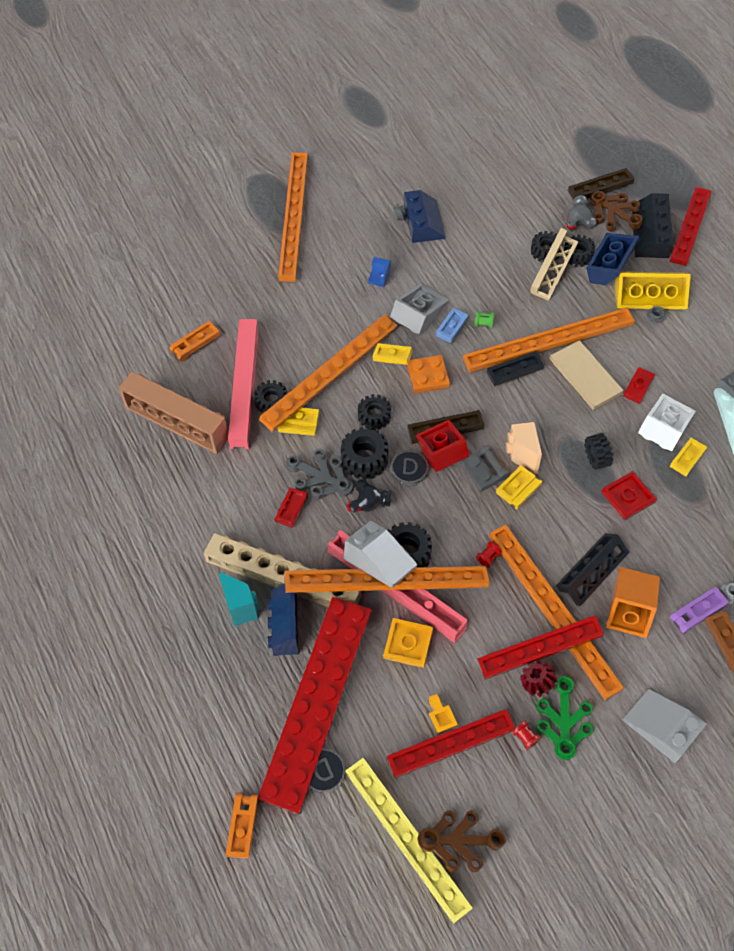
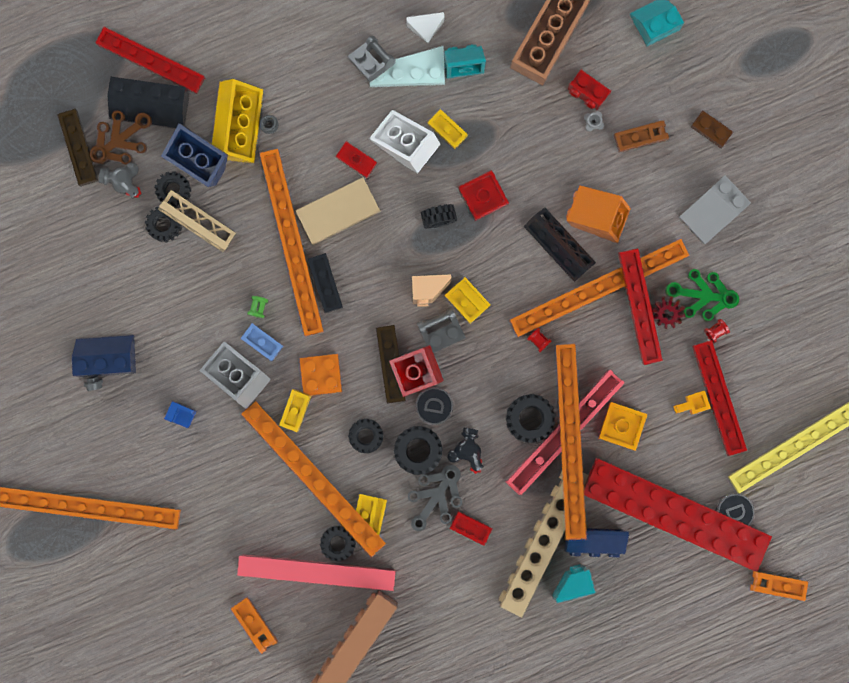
camera: 90 degrees left, 25 degrees up
slope [343,521,417,588] -> none
reddish brown plant [417,811,506,872] -> none
medium lavender plate [670,587,729,634] -> none

